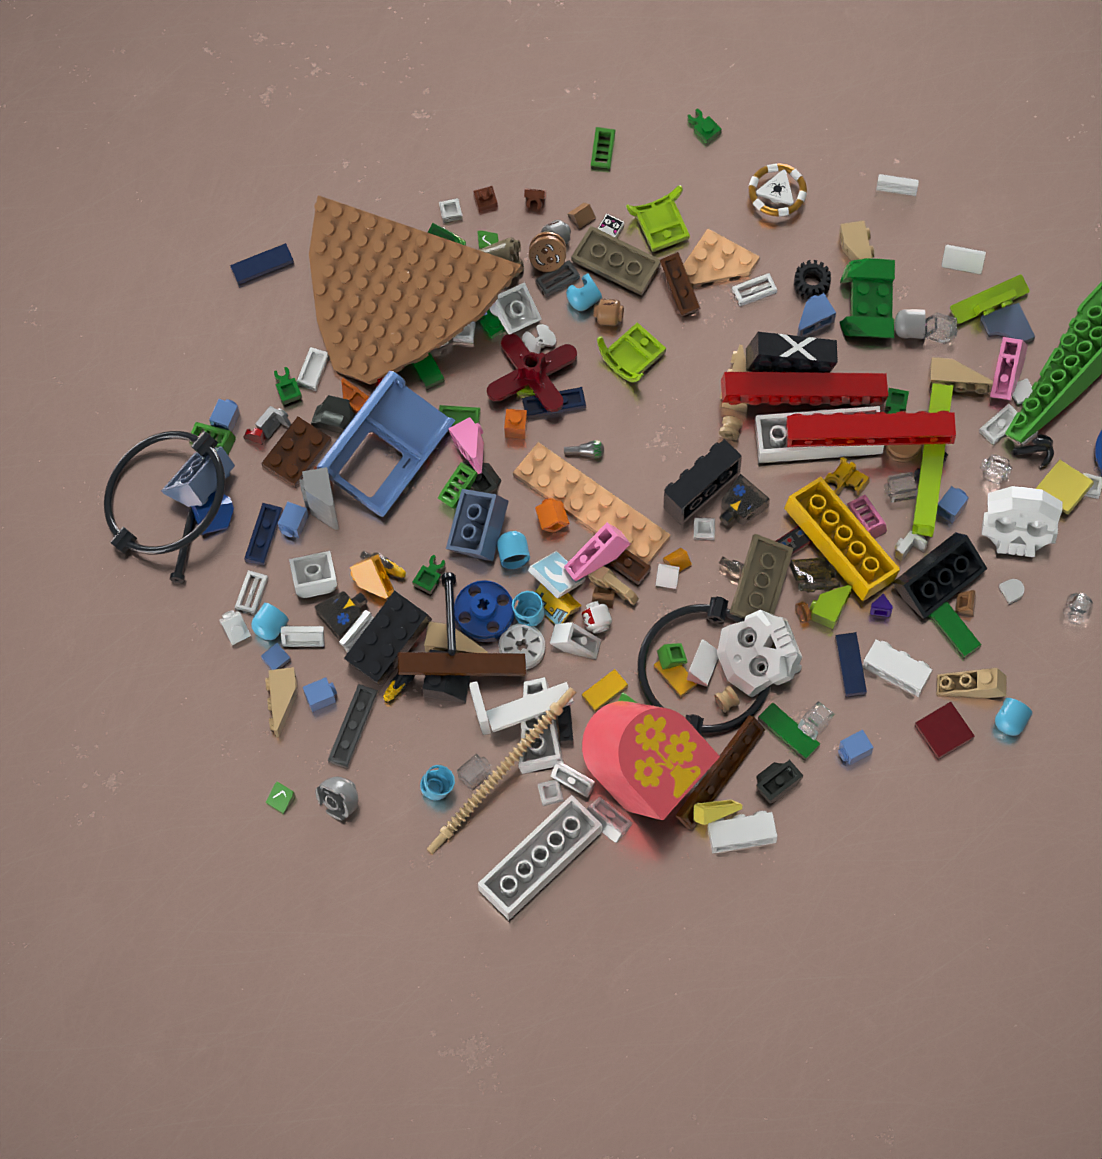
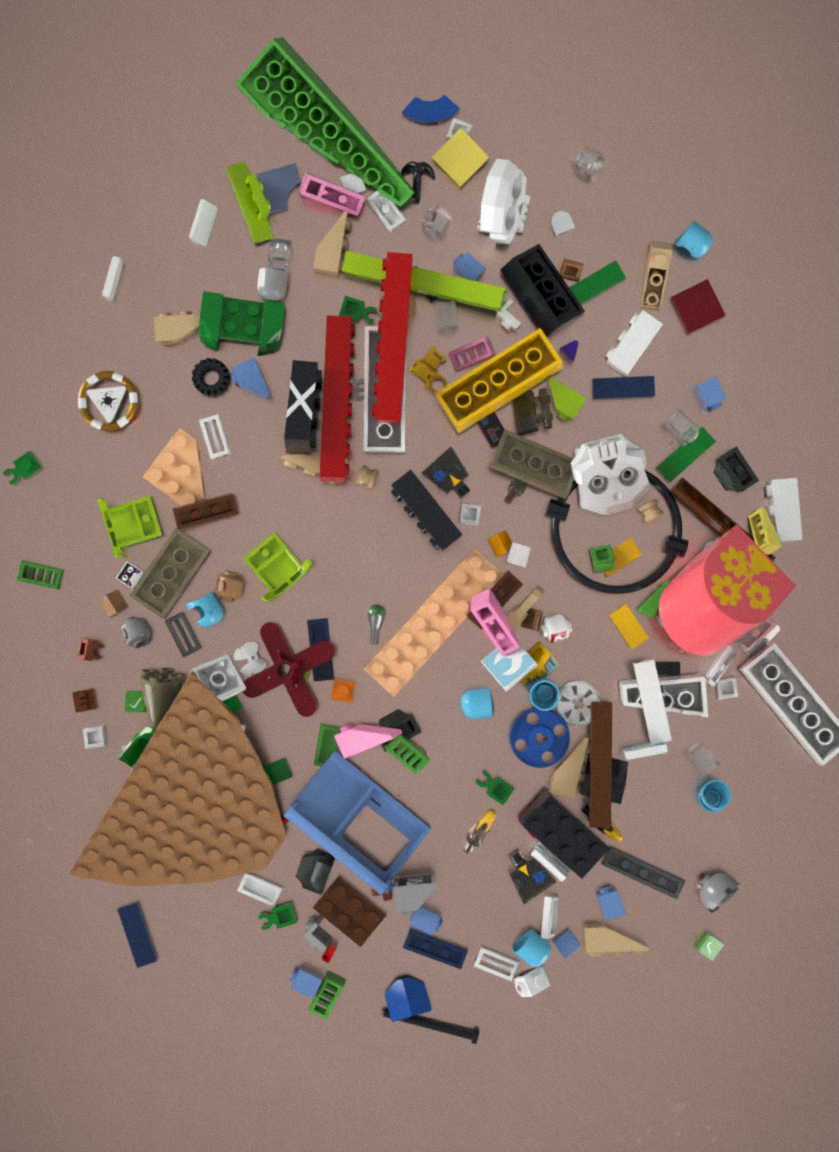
camera: 85 degrees left, 20 degrees up
black piece [104,431,225,555] -> none
sand blue slope [161,446,235,507] -> none
white slope [289,551,337,598] -> none
orange tile [341,378,369,414] -> none
light orange slope [350,554,394,599] -> none
tan hose [427,687,577,854] -> none
black bar [441,572,456,656] -> none
sand blue slope [446,489,509,561] -> none
medium nougat head [529,232,566,272] -> none
orange brick [535,498,570,533] -> none
white slope [550,622,601,659] -> none
white slope [687,640,719,687] -> none
clear orange tile [795,601,811,624] -> none

